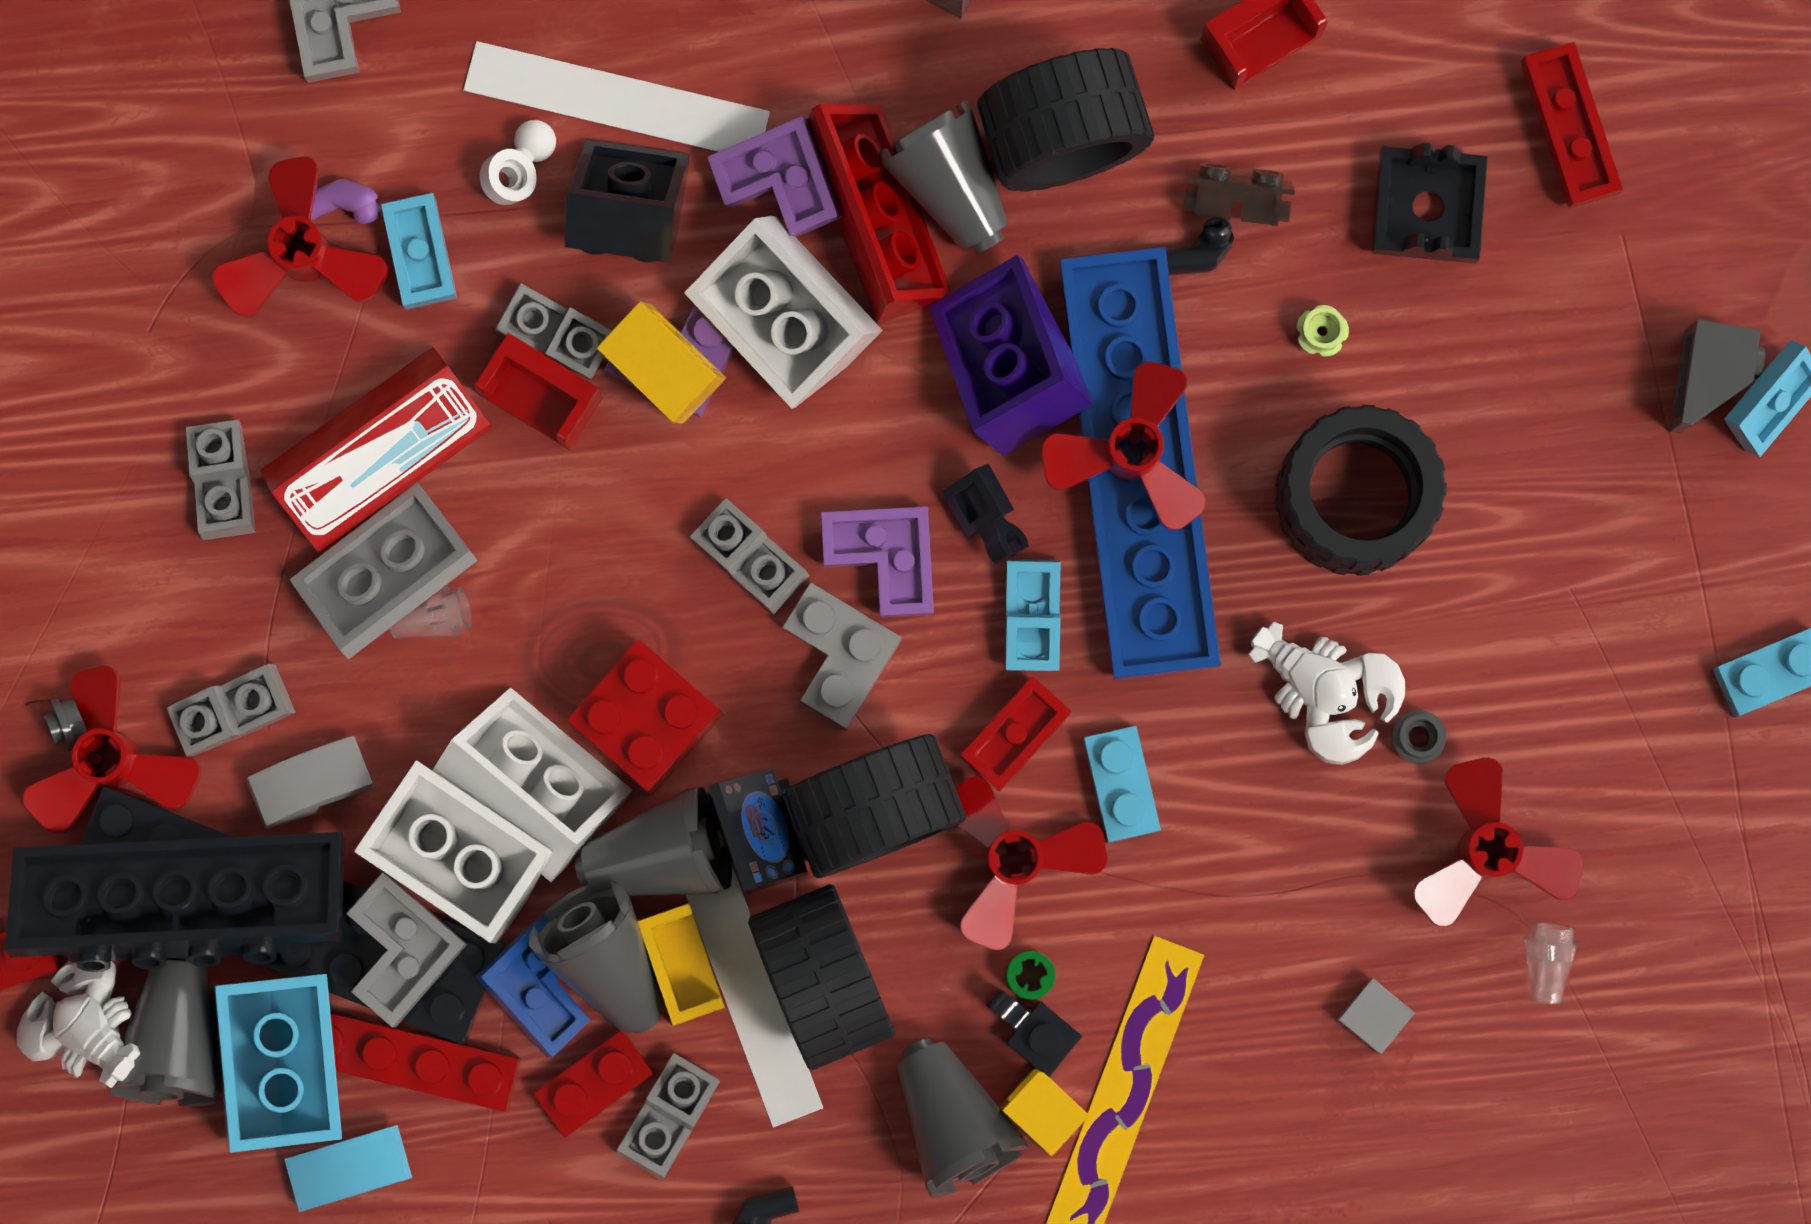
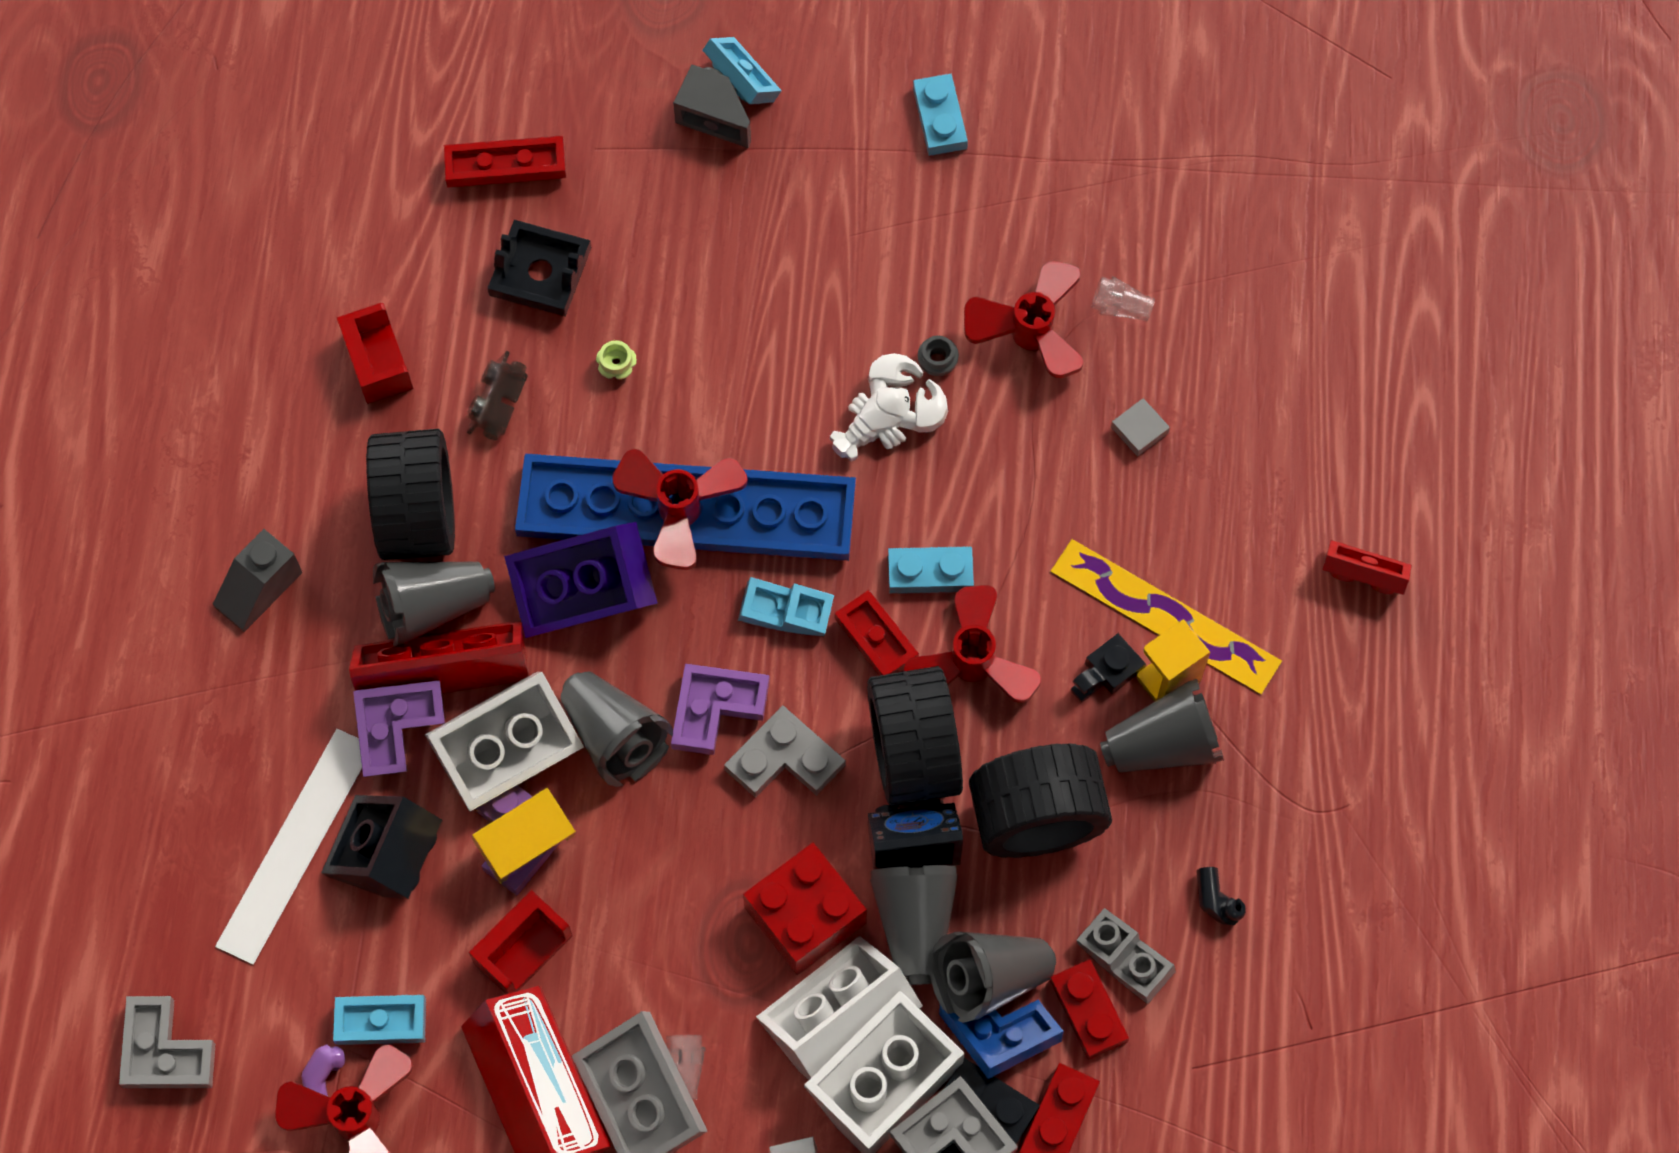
camera: 75 degrees left, 15 degrees down
white plate [480,120,556,205] -> none
light grey slope [494,283,612,380] -> none
yellow panel [638,904,725,1026] -> none
white sticker [686,830,823,1128] -> none
light grey slope [690,498,809,615] -> none
black plate [942,463,1029,564] -> none
green bush [1006,951,1056,1000] -> none
black arm [1166,217,1234,276] -> none
black tyre [1274,404,1447,576] -> none
none -> dark grey cone [561,671,673,787]

